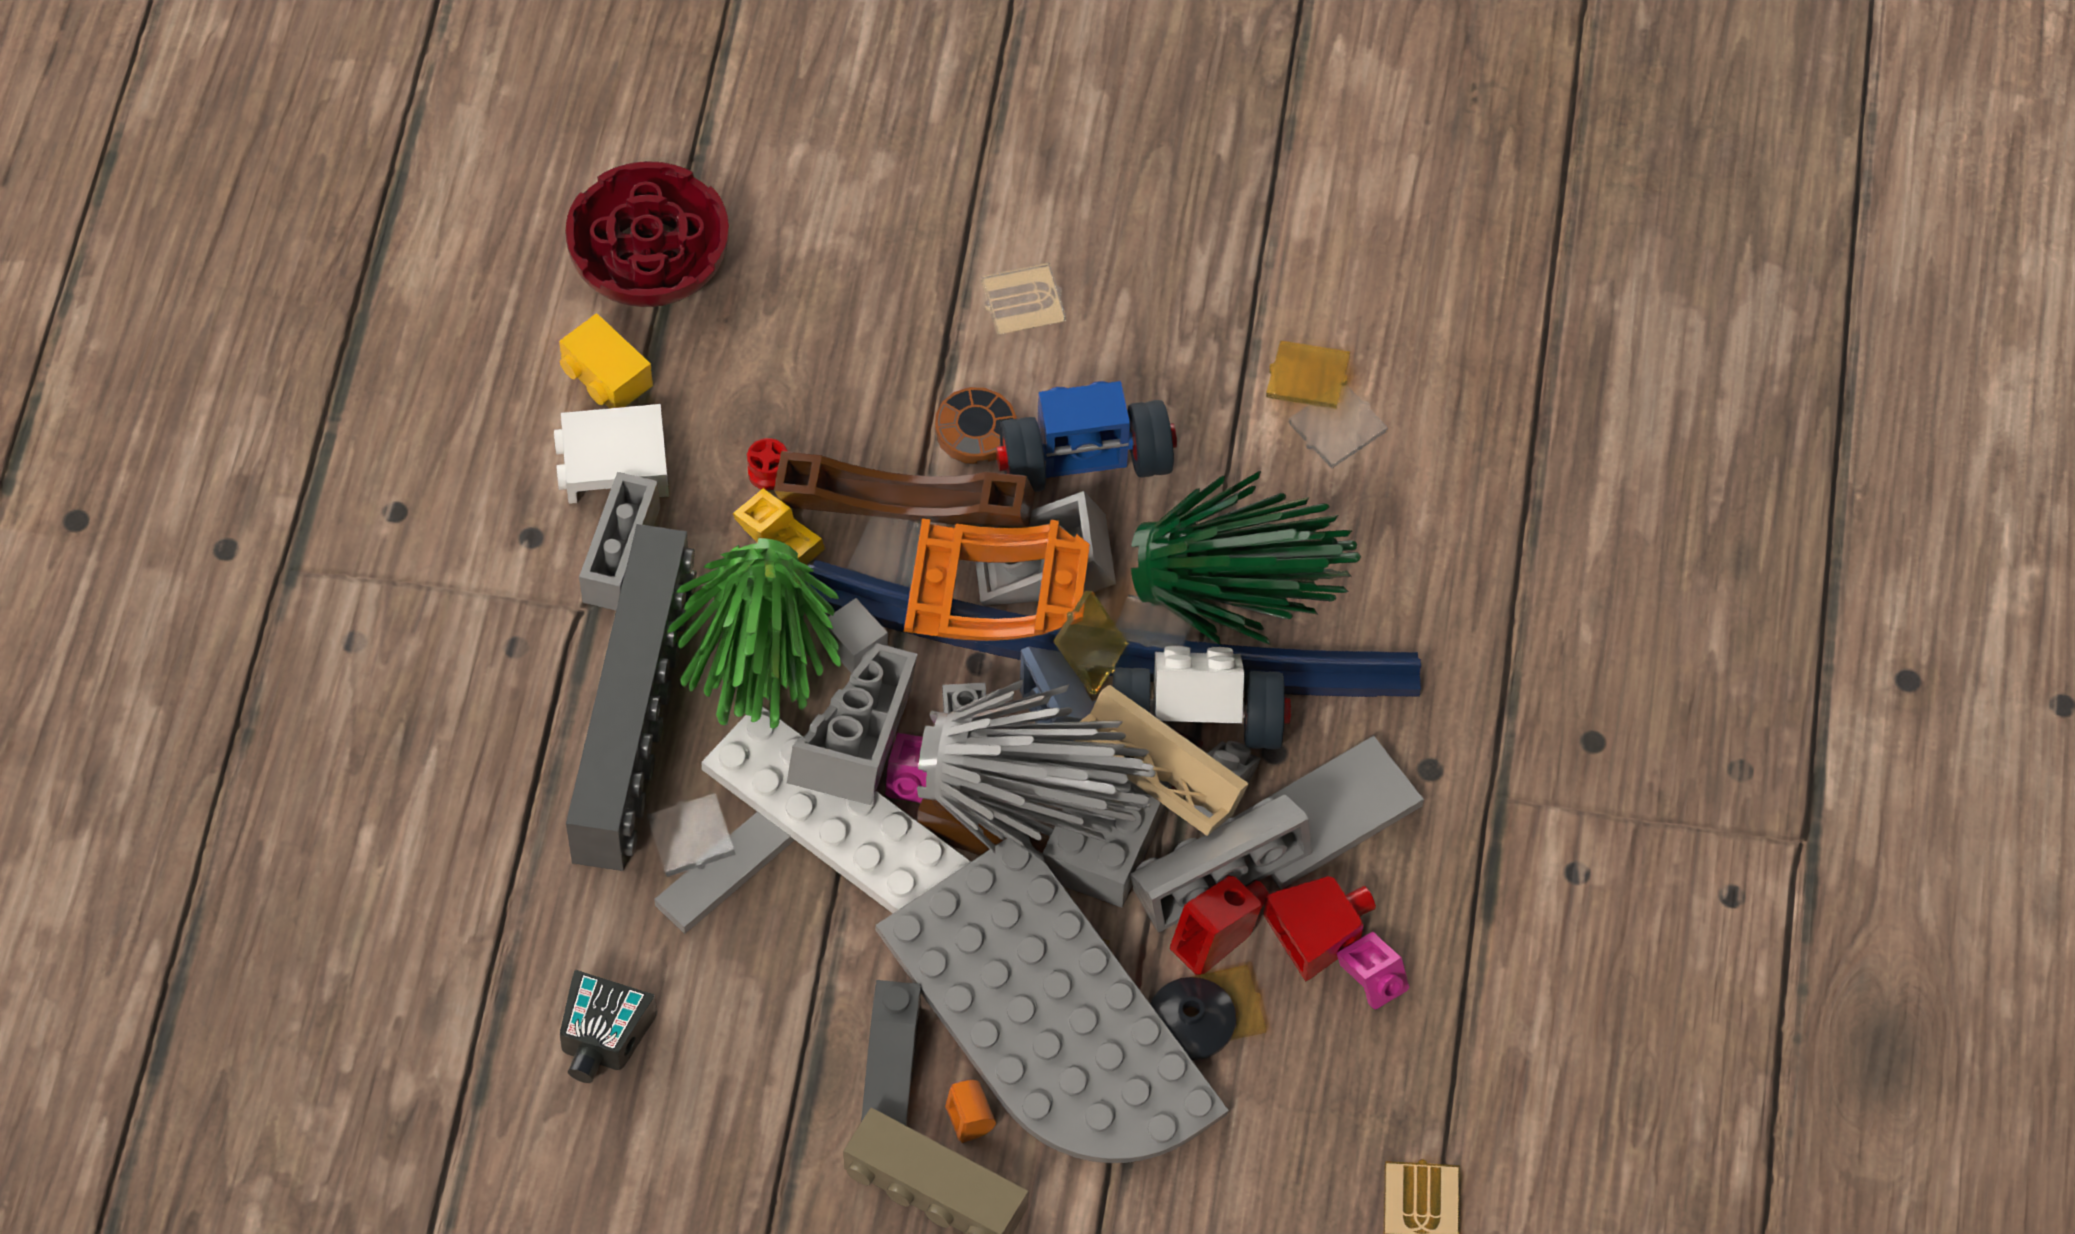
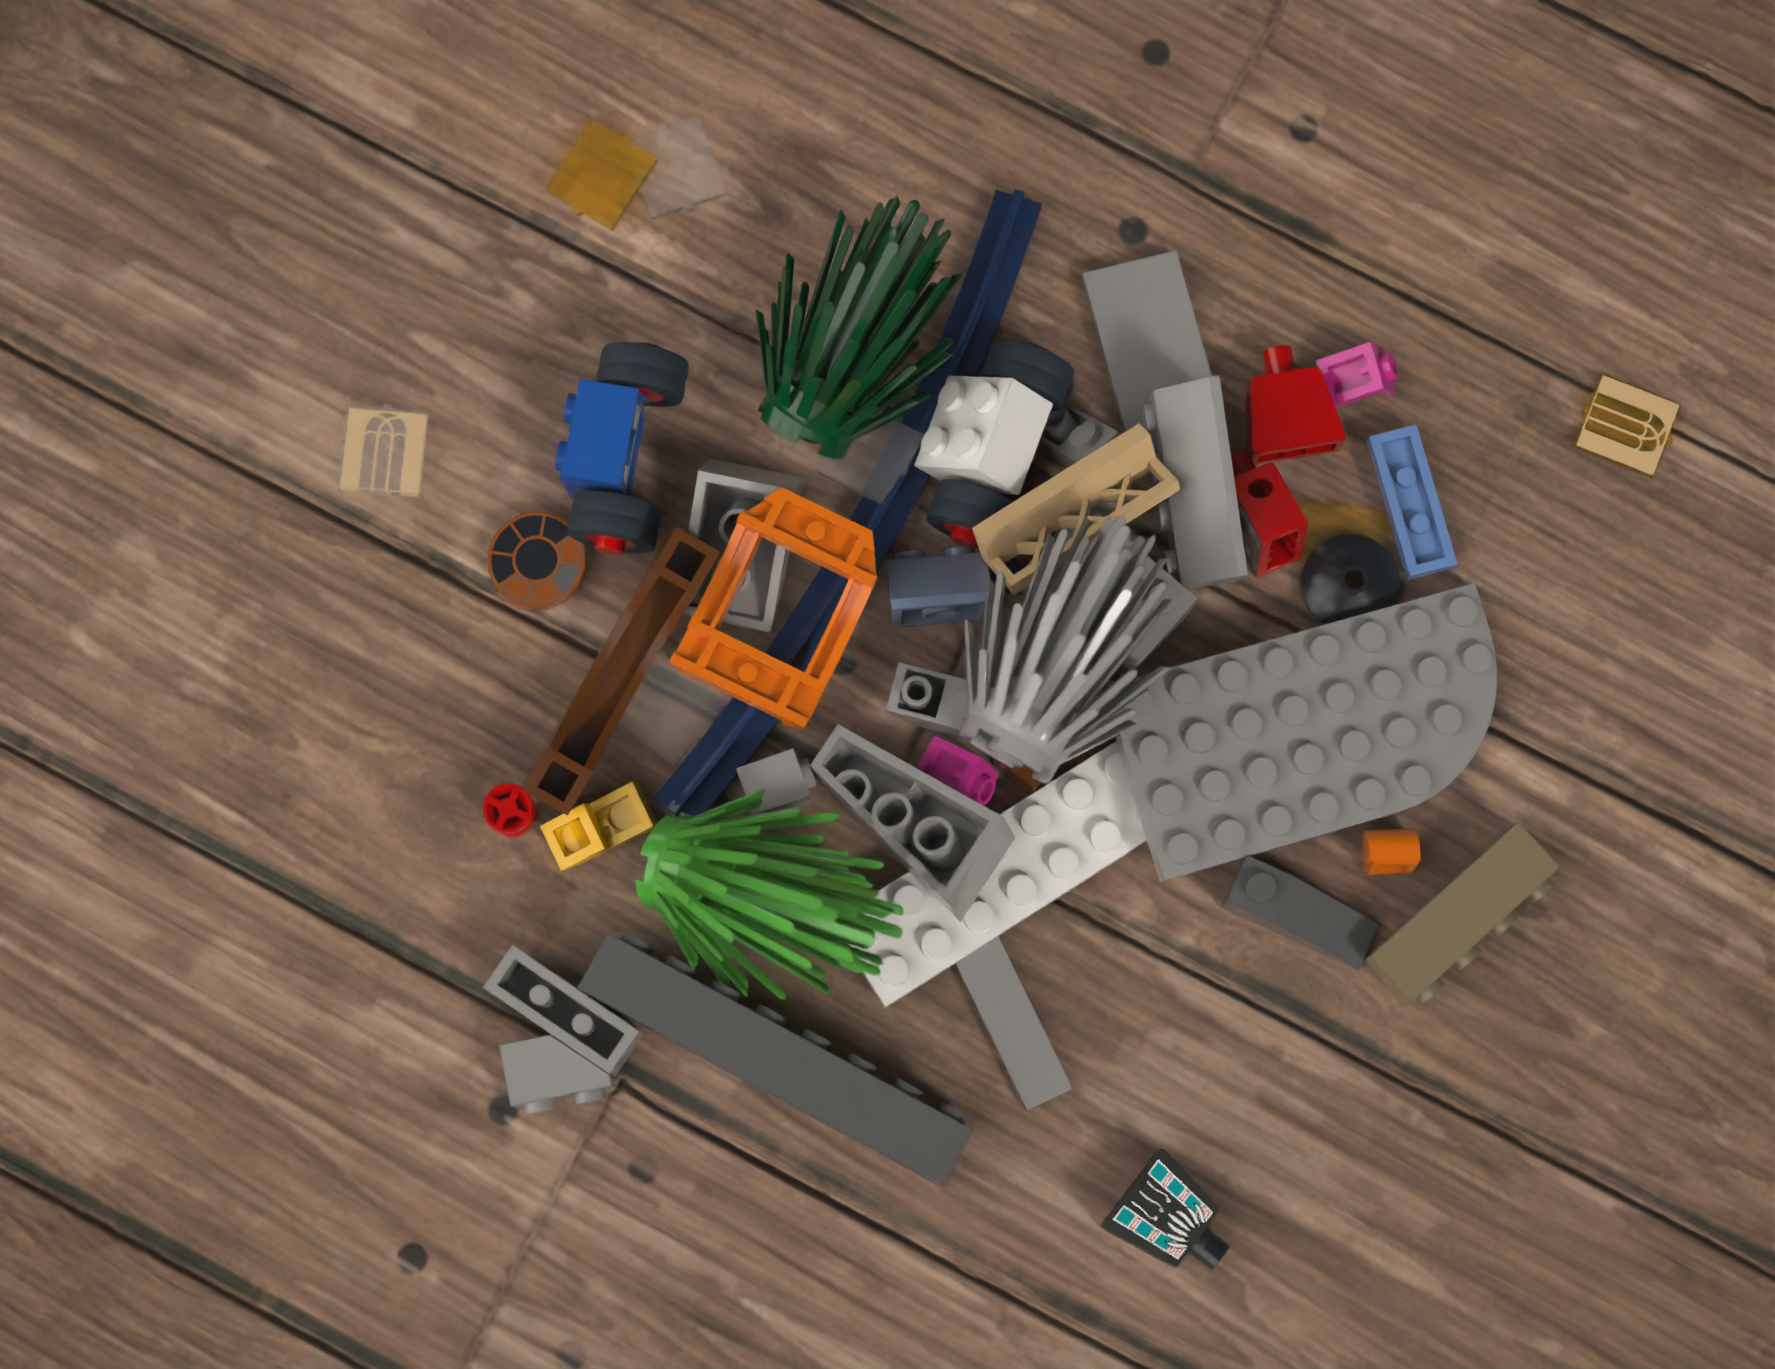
camera: 70 degrees left, 20 degrees up
white panel [554,404,669,504] -> none
yellow brick [559,313,653,409] -> none
dark red brick [565,161,729,307] -> none
clear piece [647,793,736,877] -> none
clear yellow piece [1053,590,1128,694] -> none
none -> light grey slope [499,1035,616,1115]
none -> medium blue plate [1366,424,1458,580]

